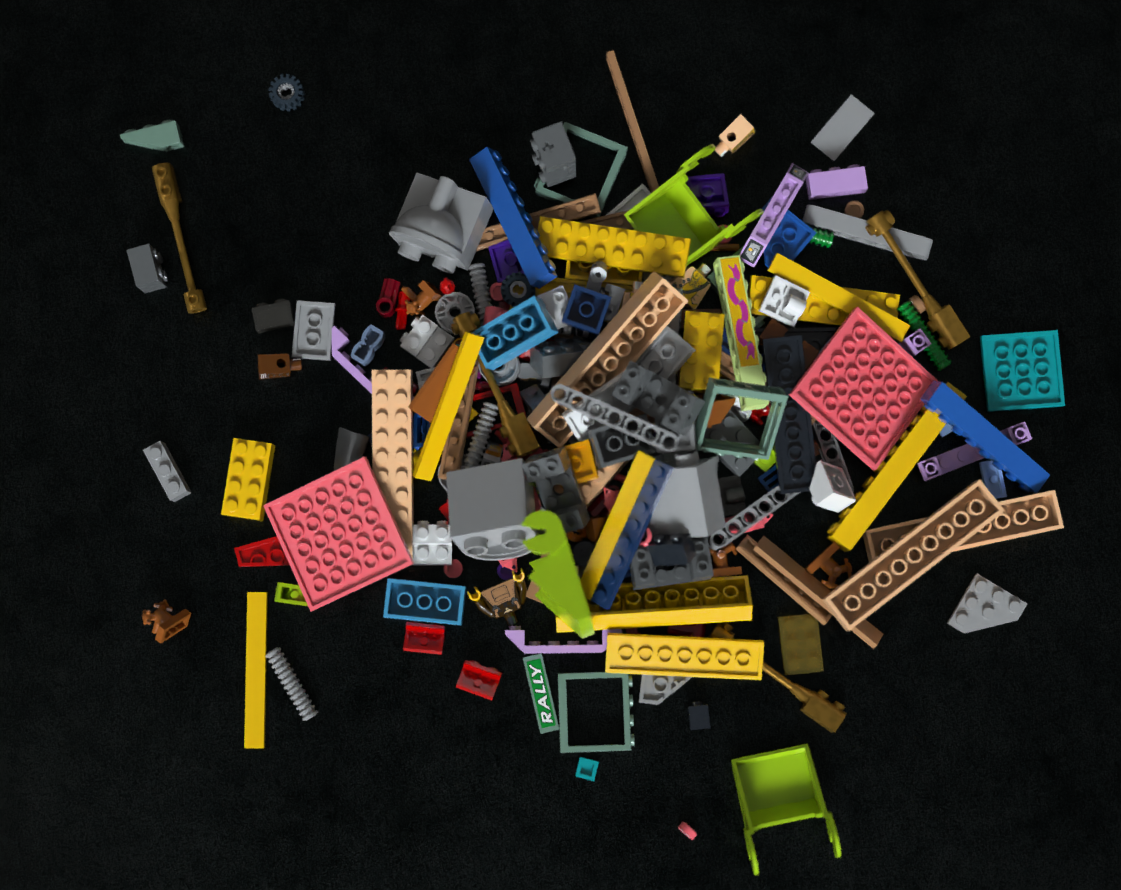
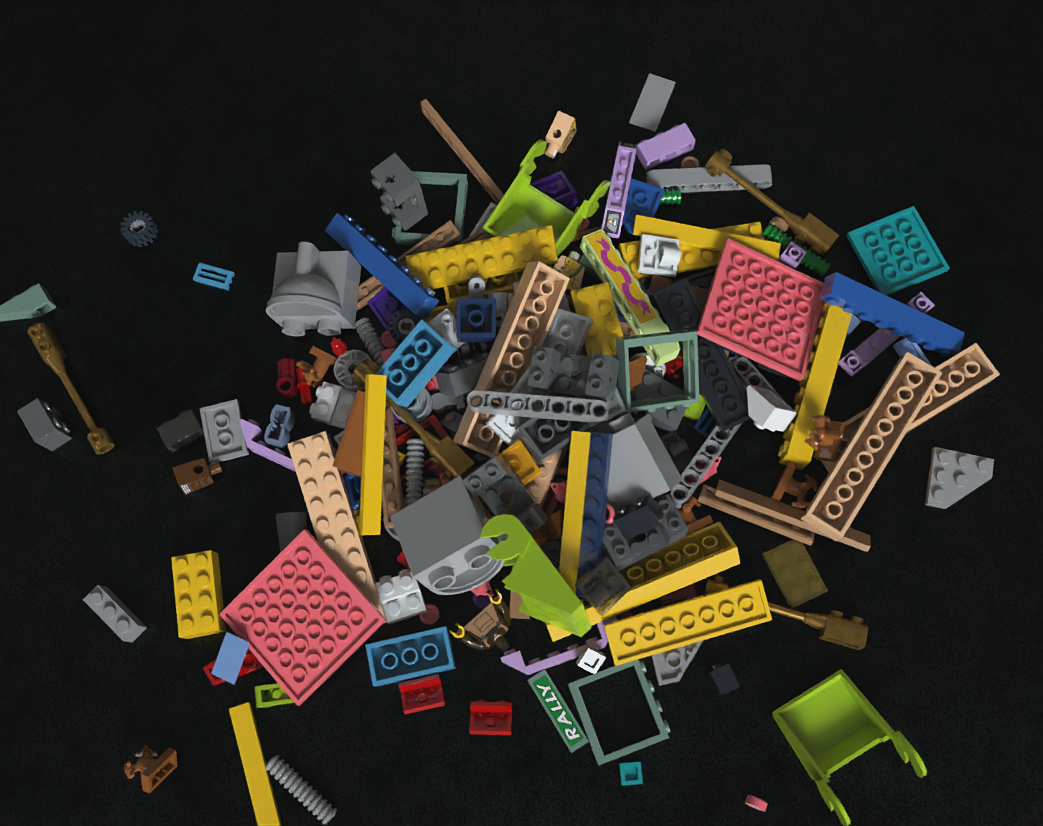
camera: 15 degrees left, 10 degrees down
none -> dark azure tile [193,262,235,290]
none -> medium blue piece [211,632,250,684]
none -> clear smoke plate [574,556,631,616]
none -> plate [576,645,606,674]
none -> dark orange piece [805,415,846,462]

